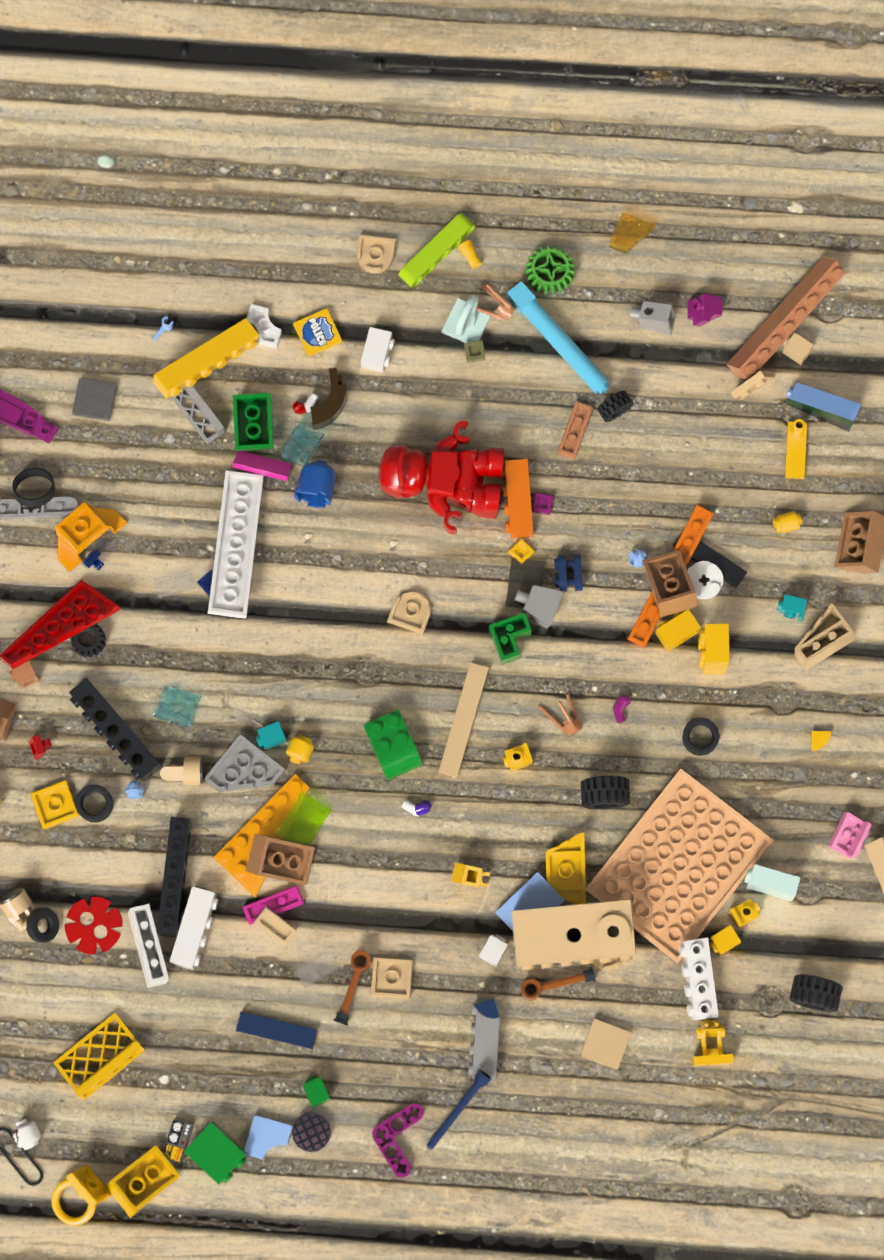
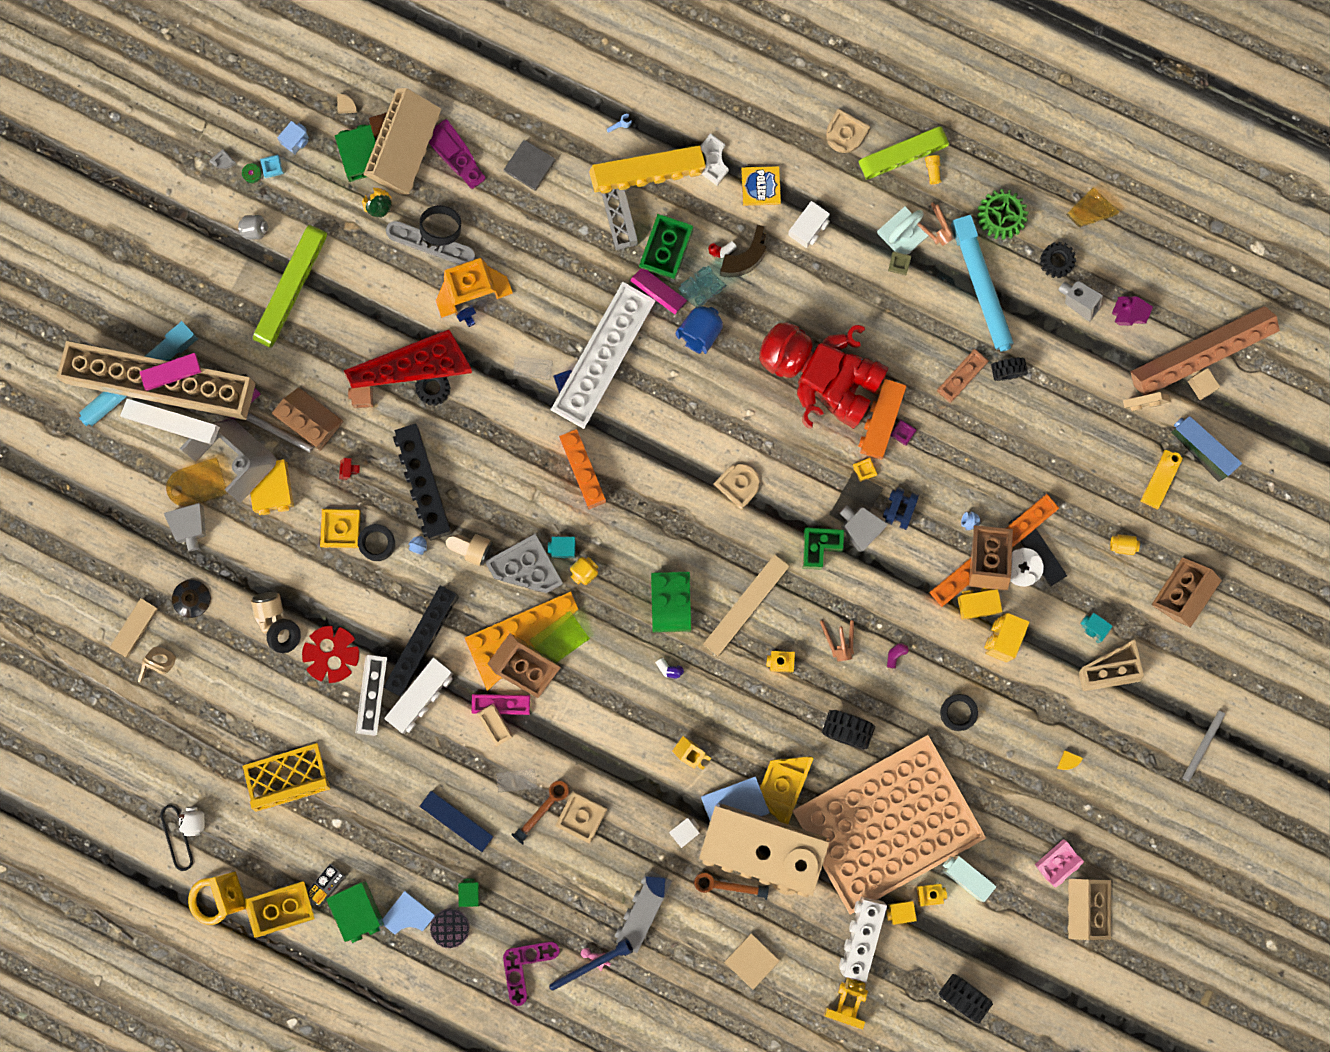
camera: 20 degrees right, 5 degrees up
clear light blue hinge [152,686,202,728] -> none
none -> orange brick [559,429,606,510]
none -> bright pink piece [581,948,611,971]
none -> black tyre [1040,242,1076,279]

